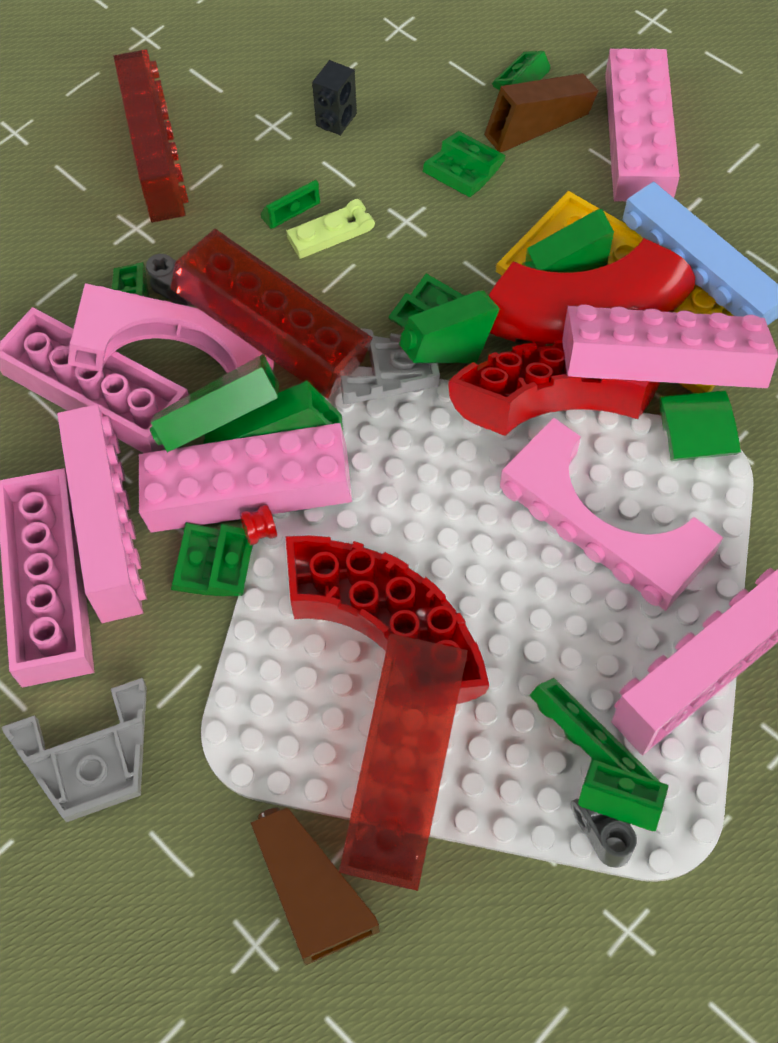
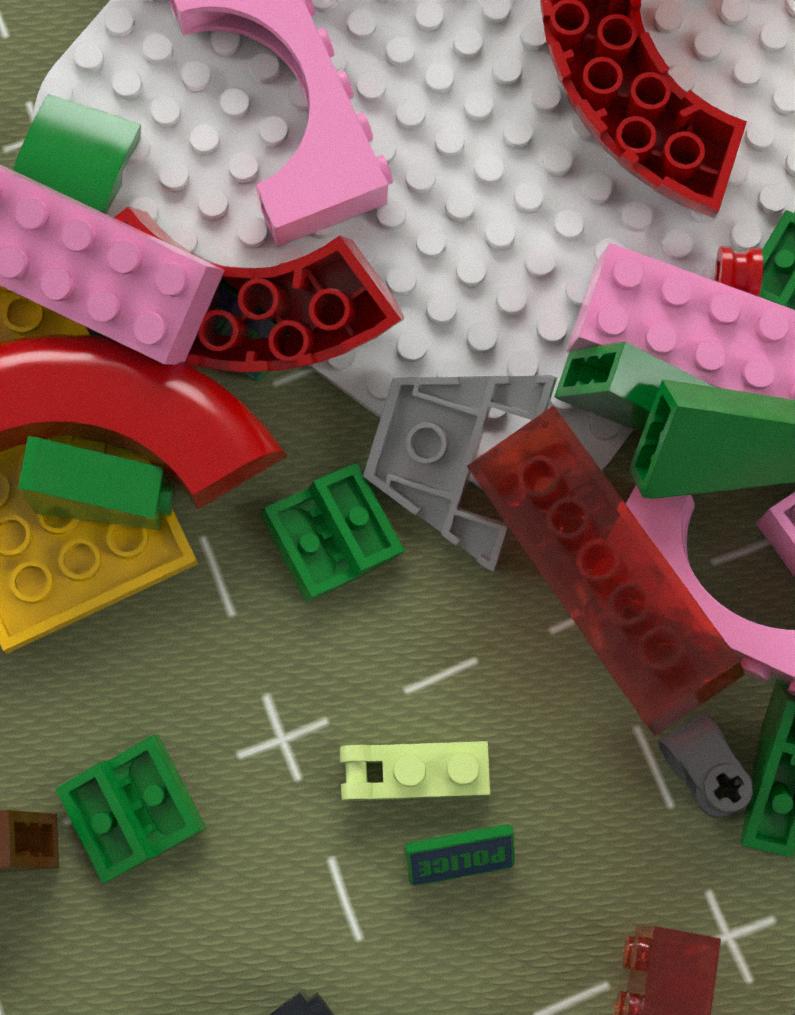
camera: 165 degrees left, 15 degrees up
green slope [399,291,500,363] -> none

